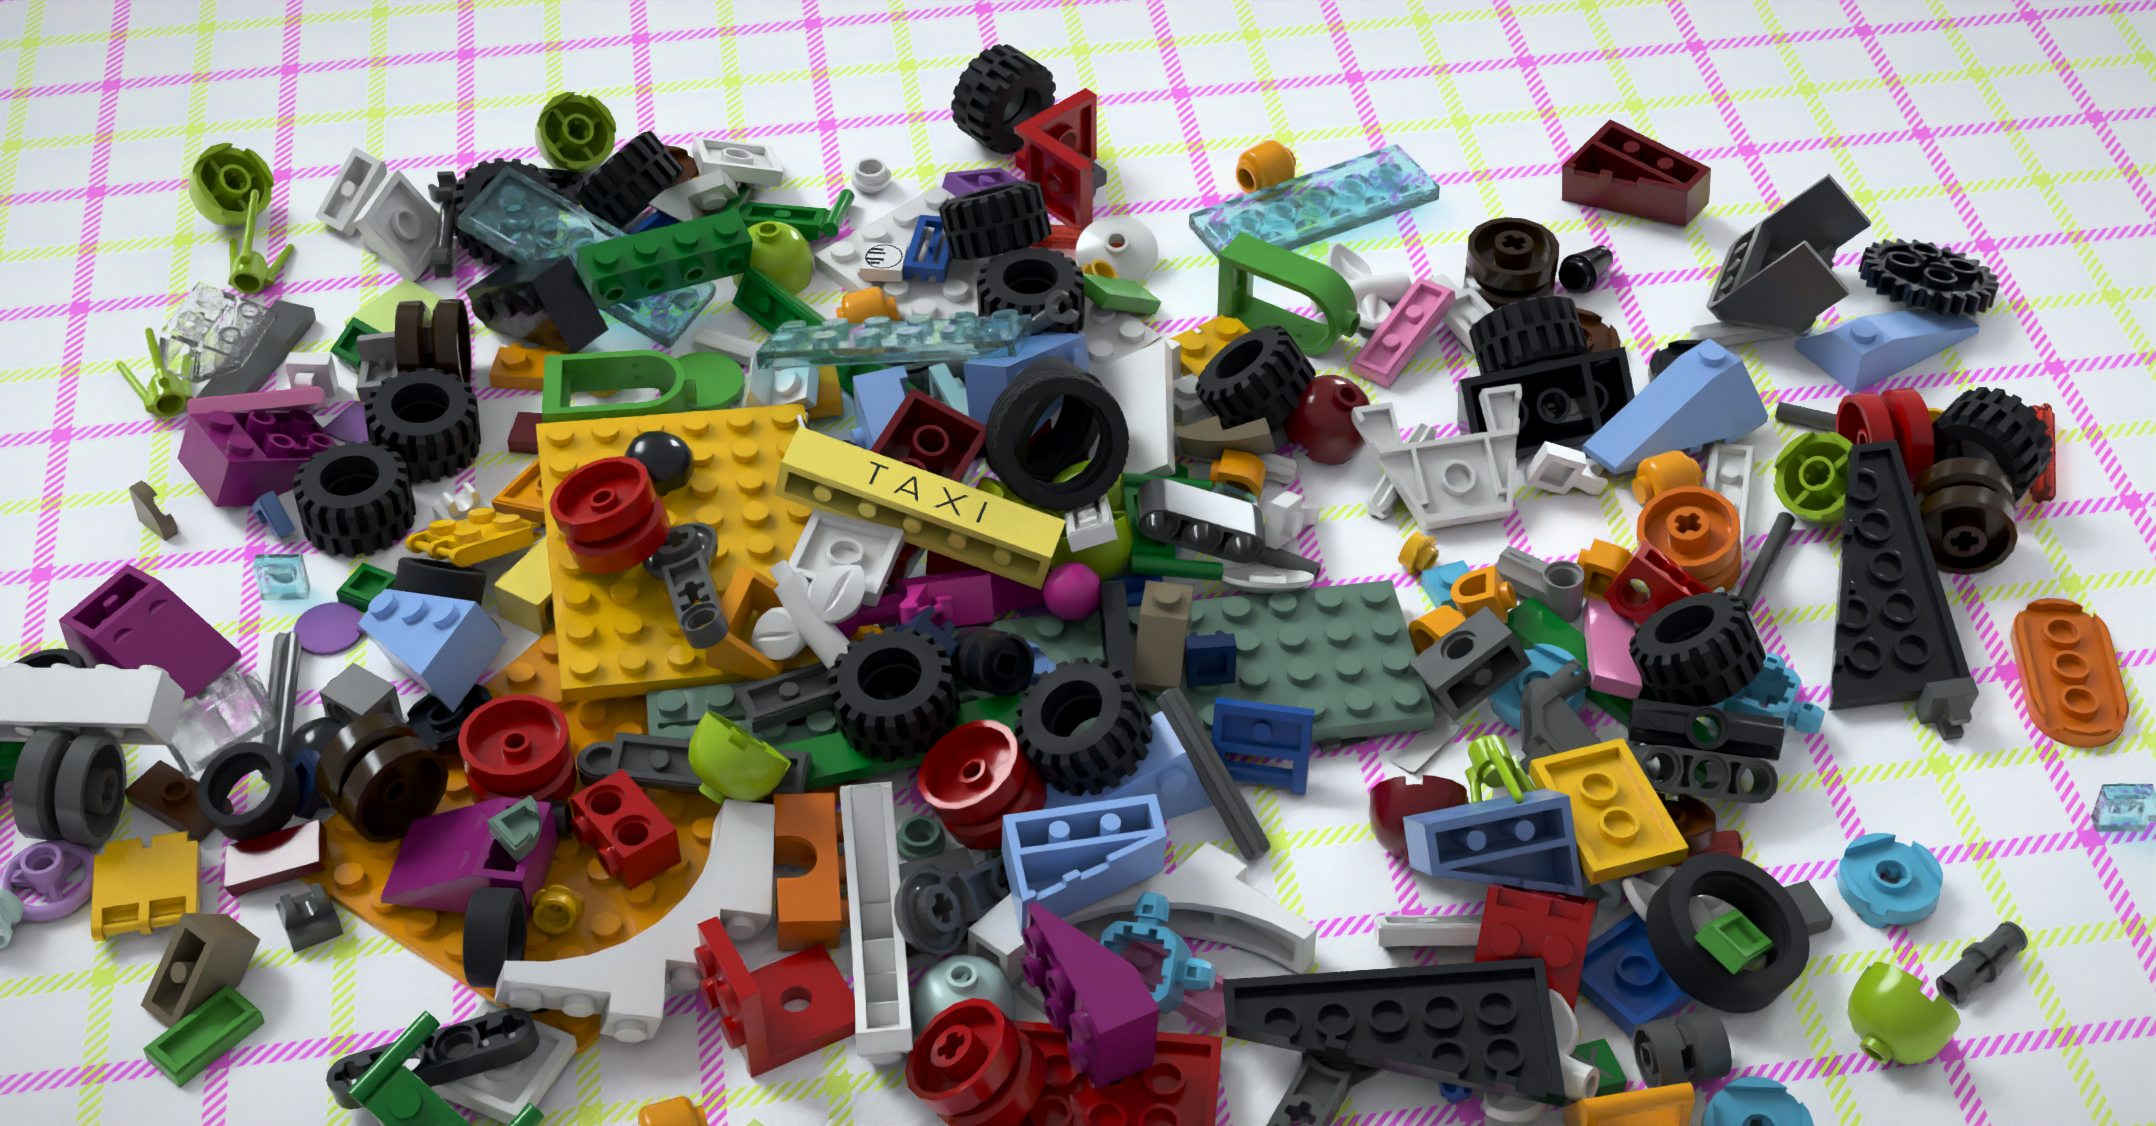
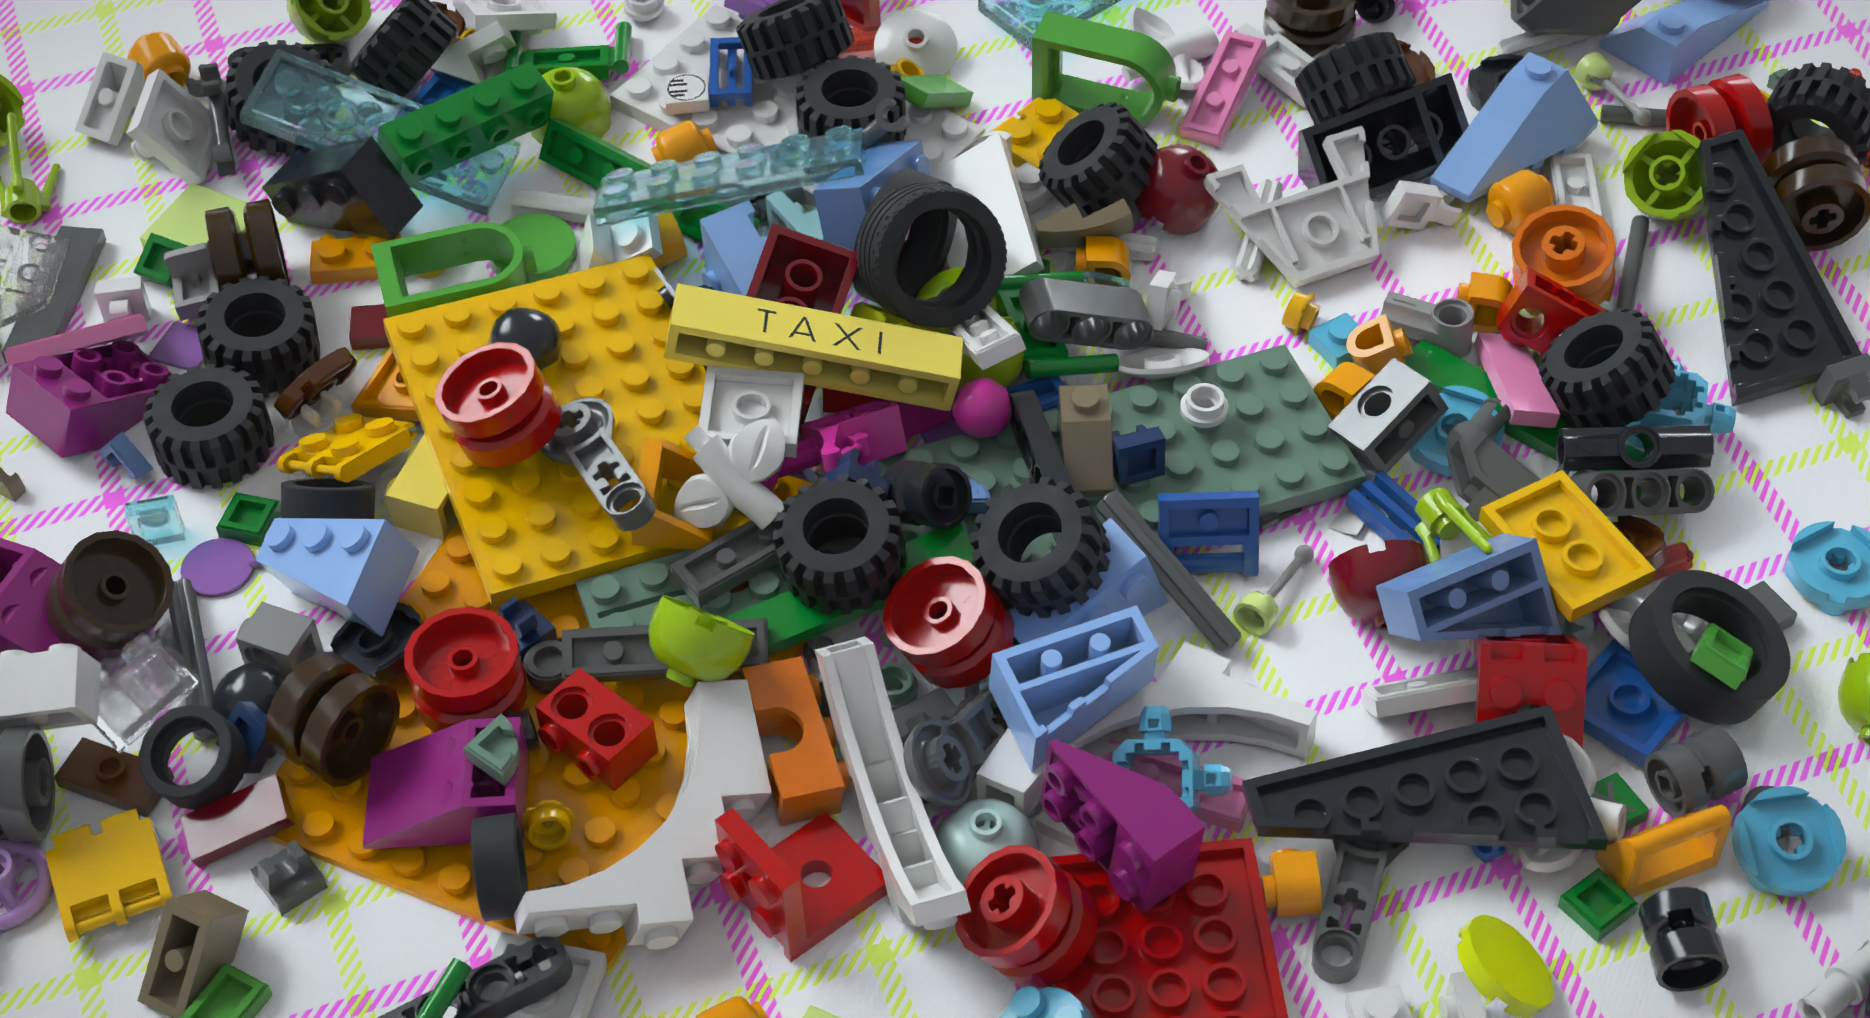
camera: 10 degrees left, 5 degrees up
none -> dark brown wheel [44,530,174,659]
none -> light orange head [127,32,191,88]
none -> reddish brown tile [274,347,358,420]
none -> dark blue tile [498,597,558,663]
none -> white plate [1180,383,1229,428]
none -> yellowish green hinge [1233,545,1314,636]
none -> light orange plate [1261,848,1322,918]
none -> blue tile [1345,470,1441,557]
none -> hinge [1574,52,1651,125]

